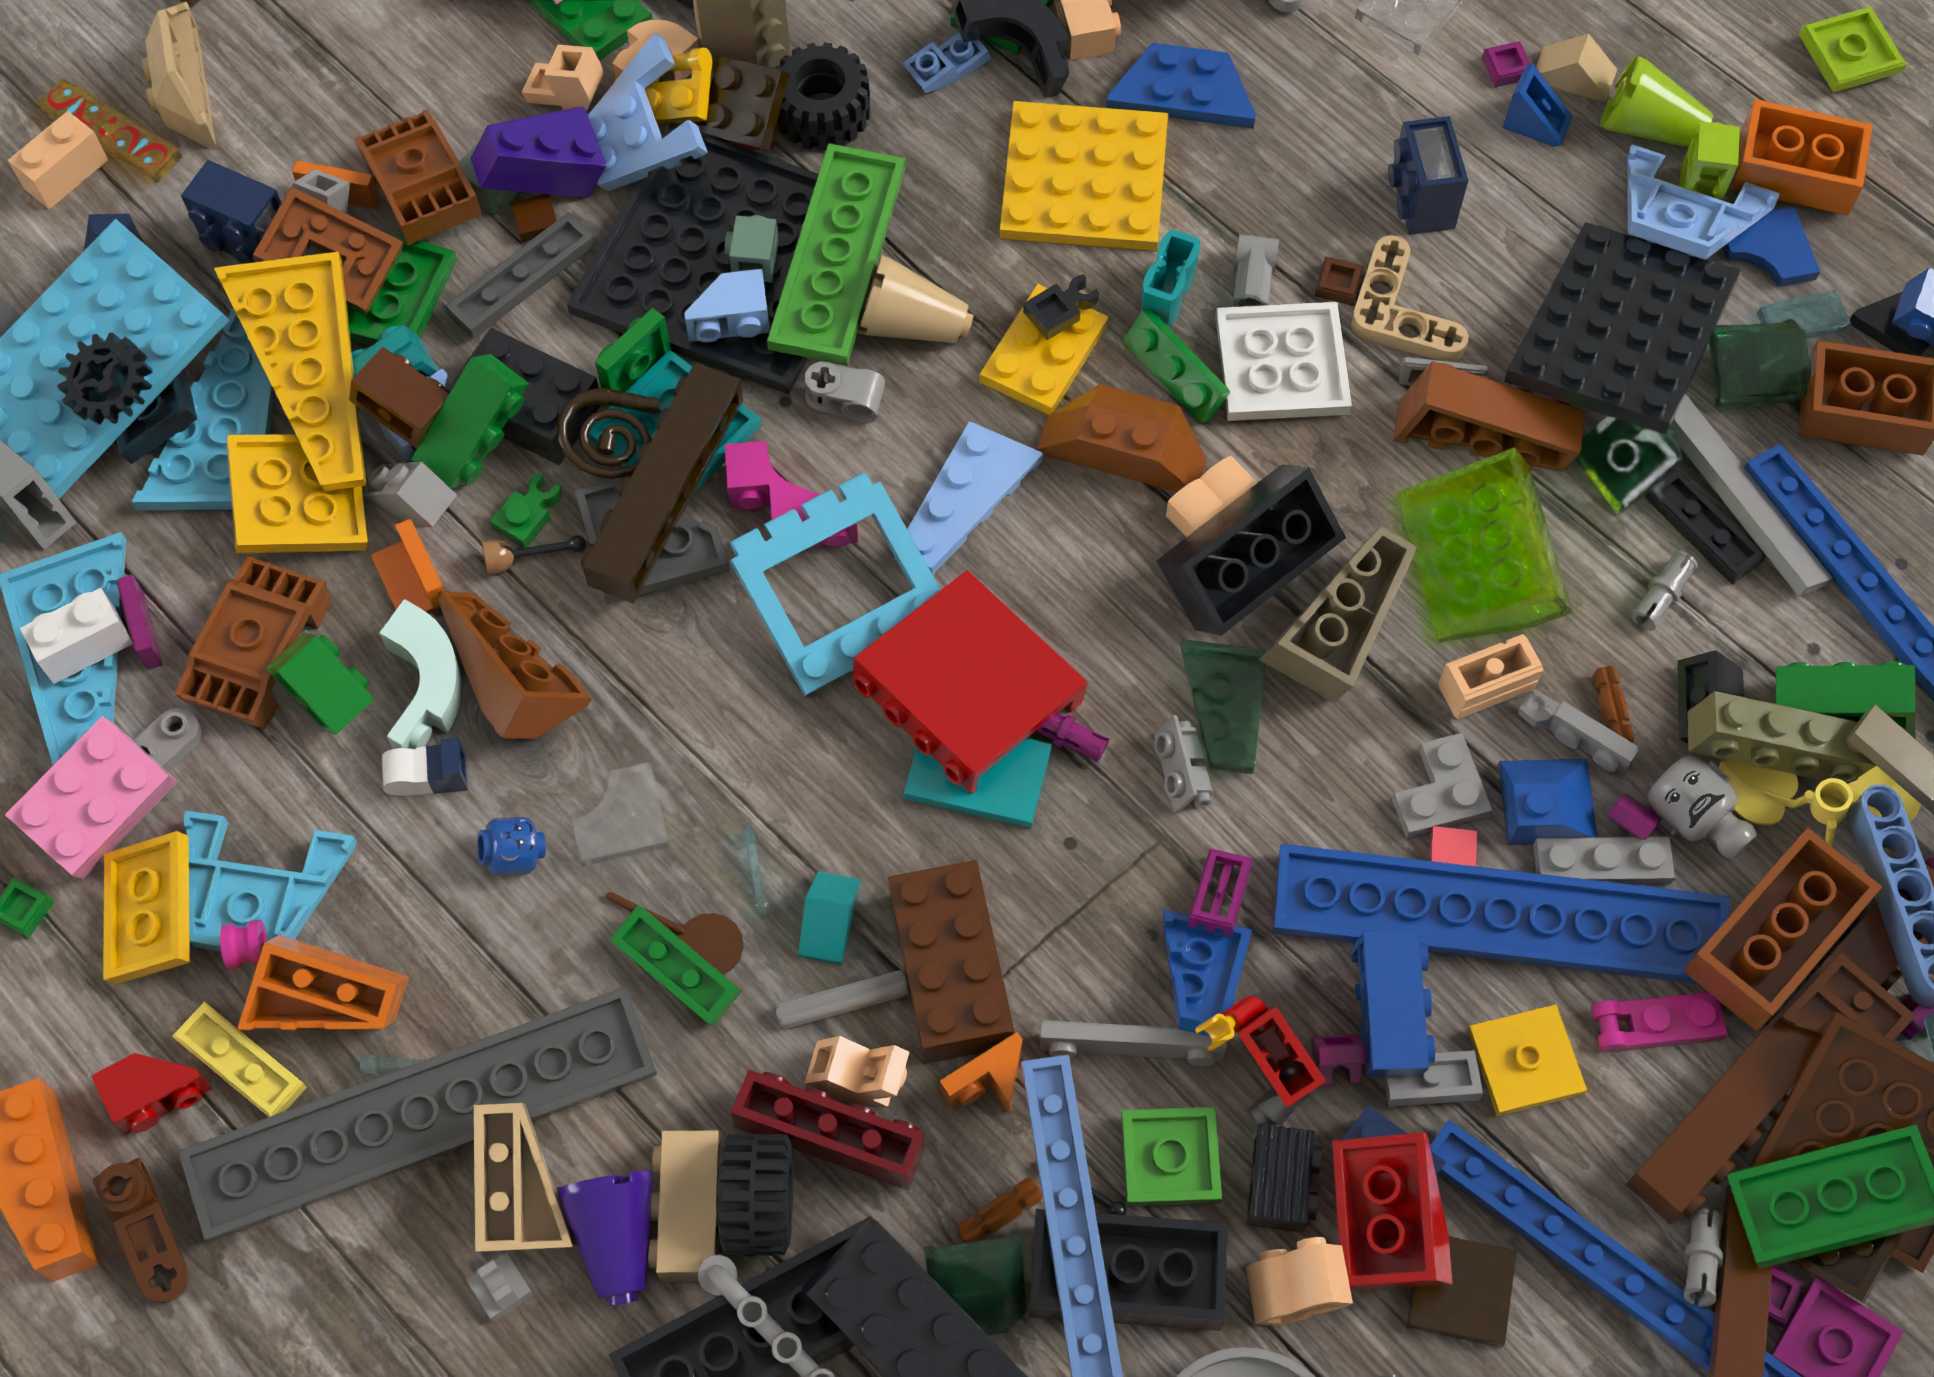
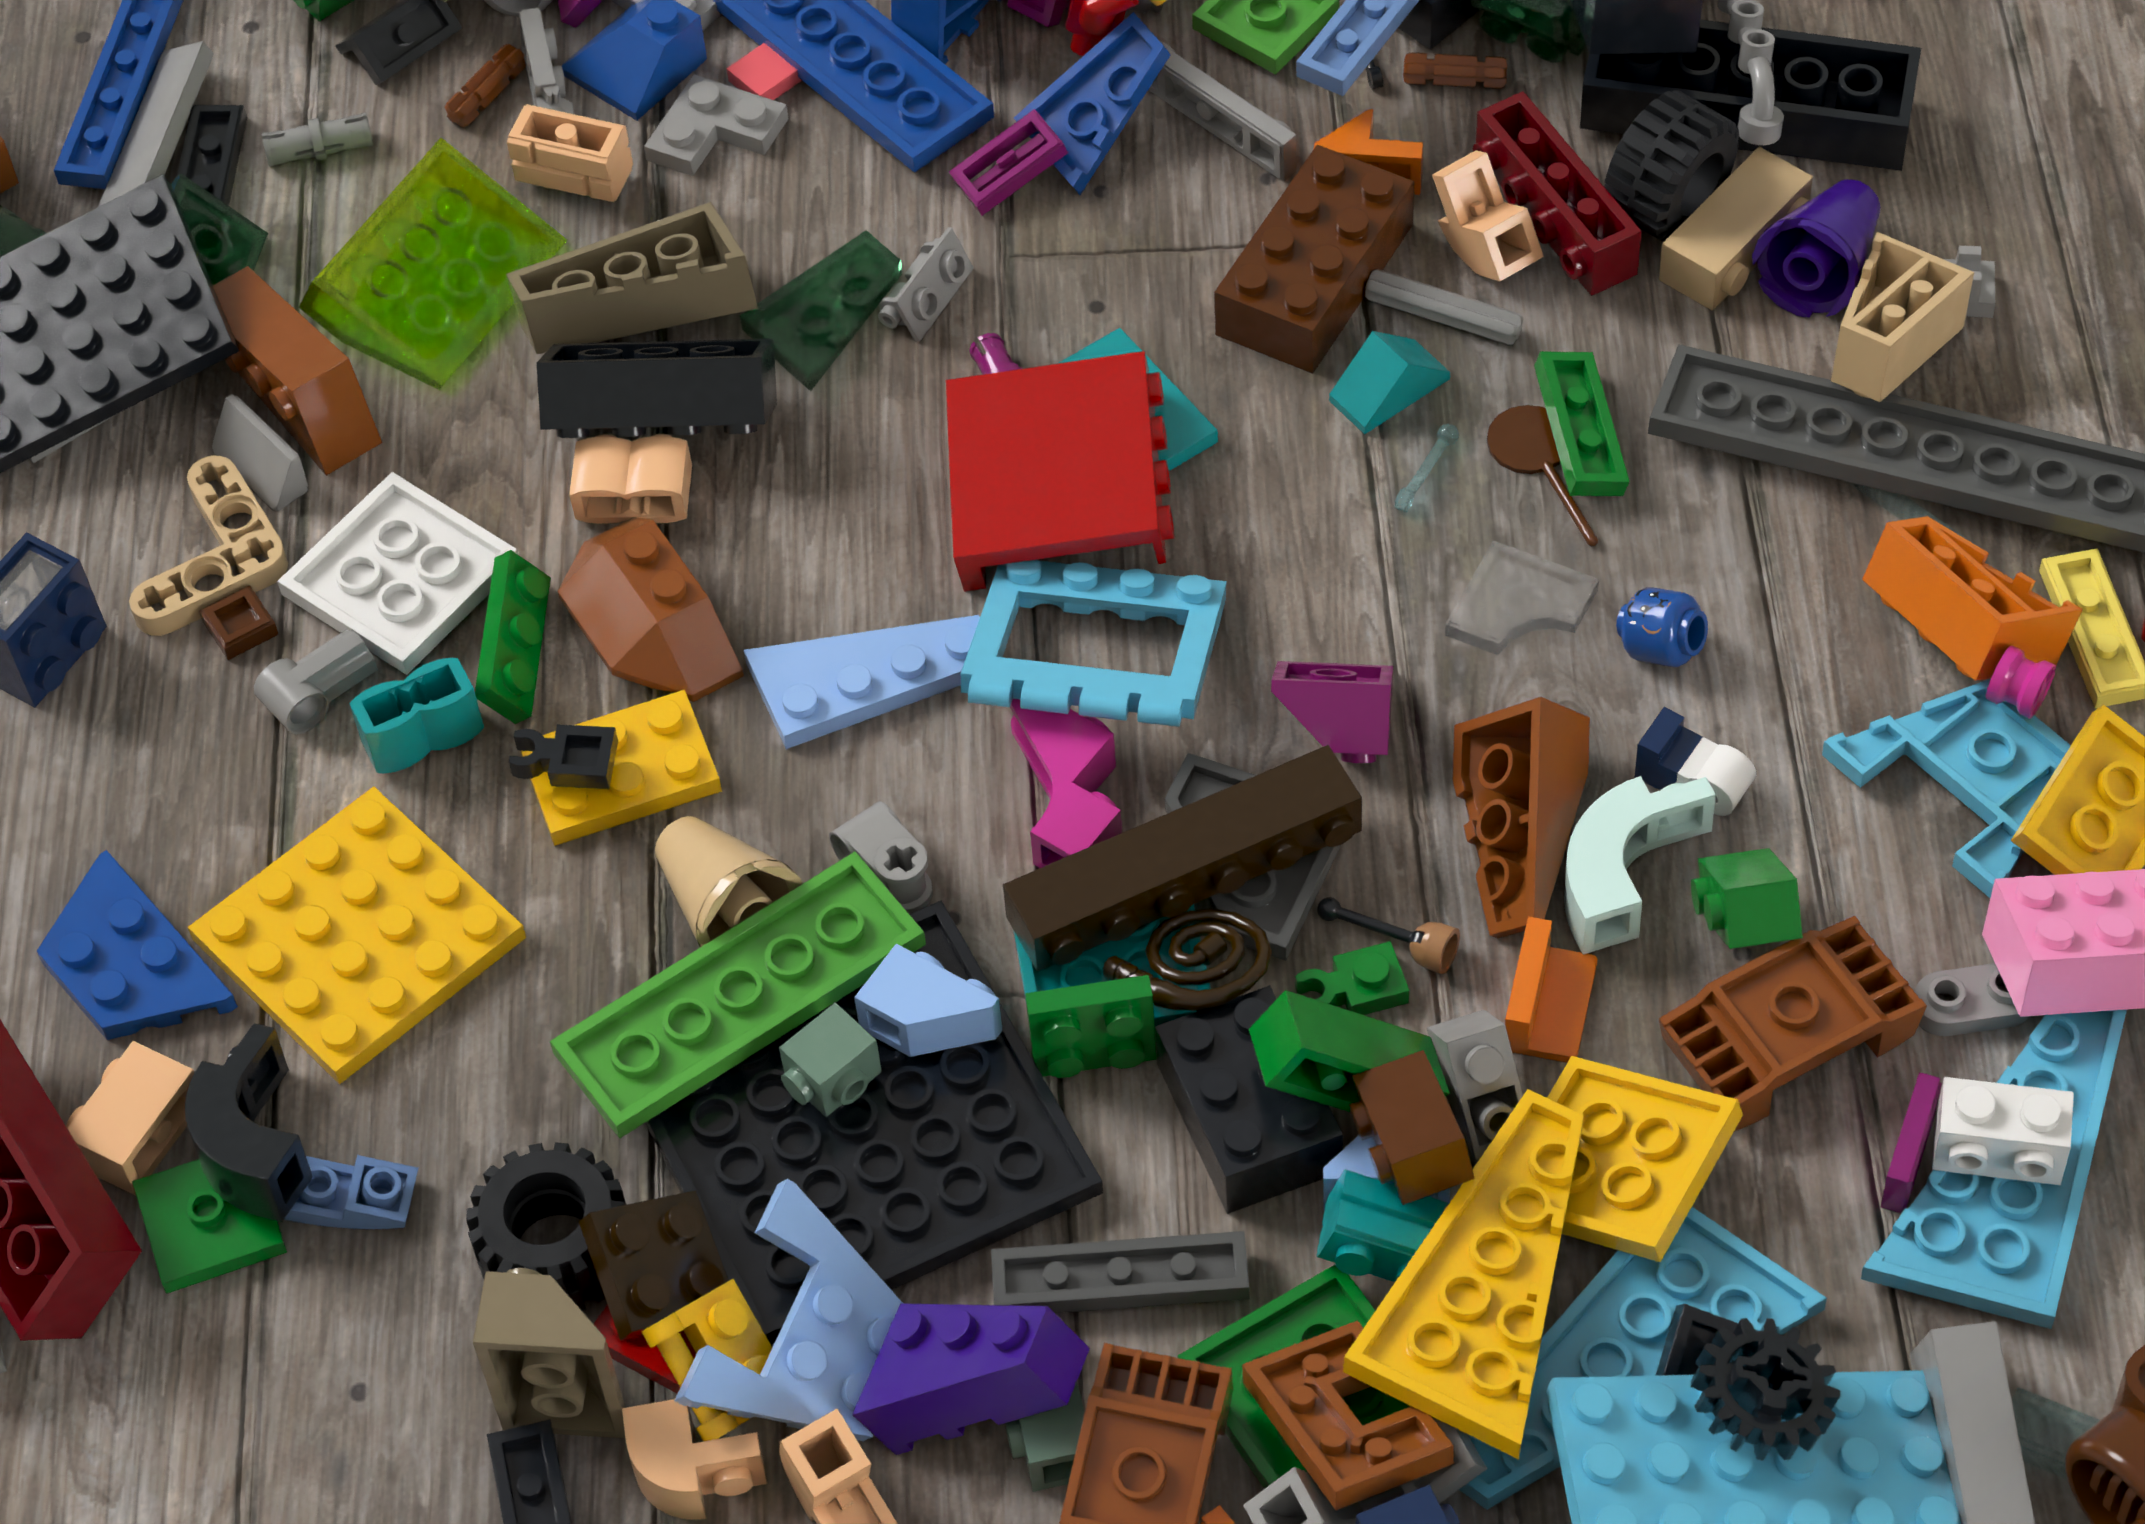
camera: 135 degrees left, 10 degrees down
none -> magenta slope [1271,661,1394,763]

